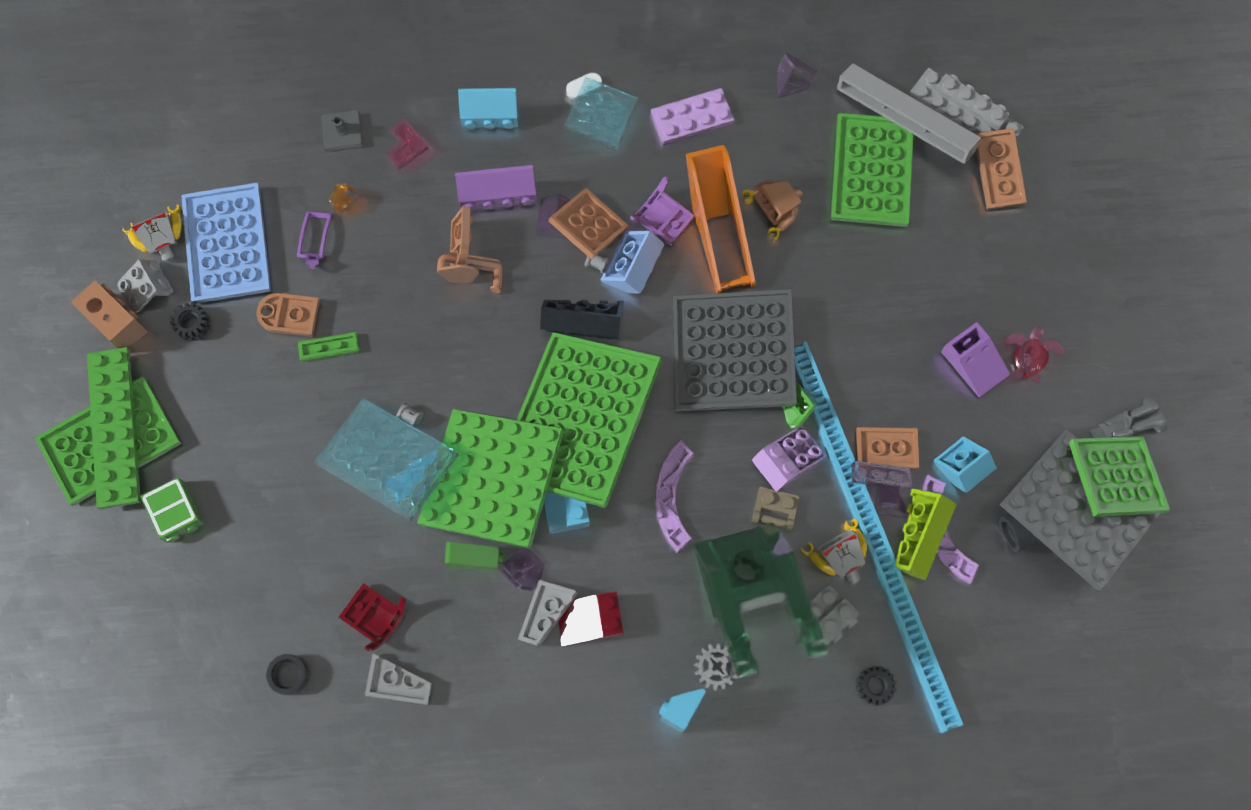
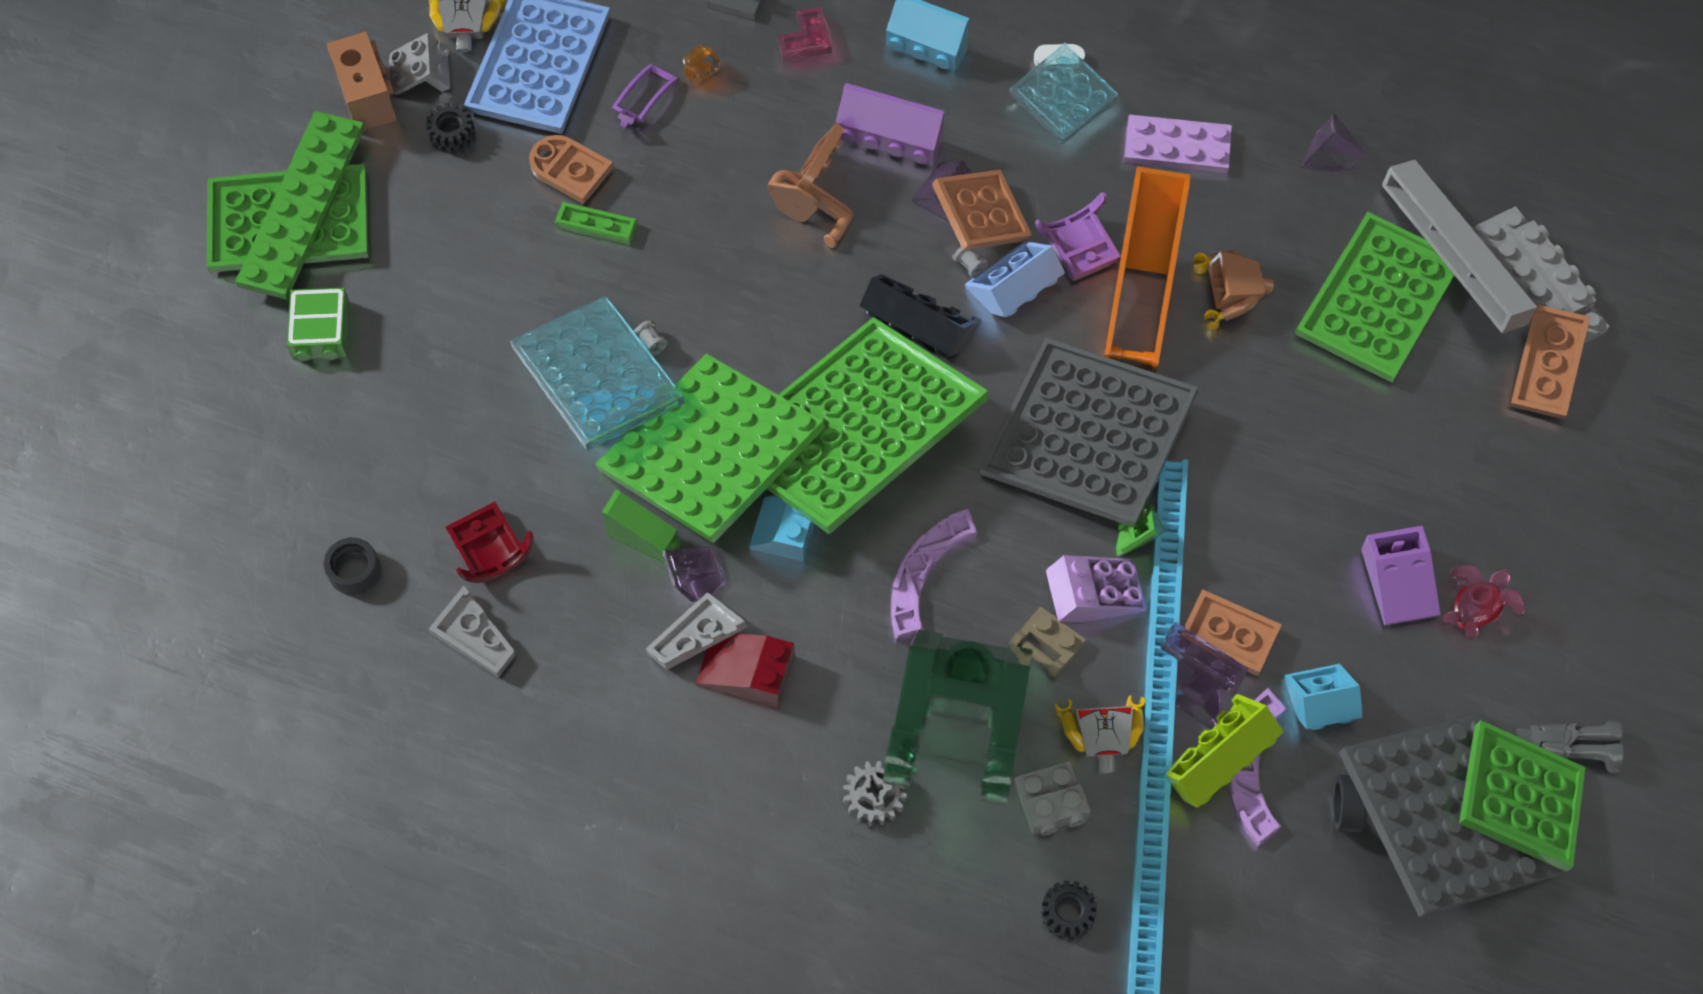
camera: 25 degrees right, 10 degrees down
medium azure slope [659,689,706,733] -> none

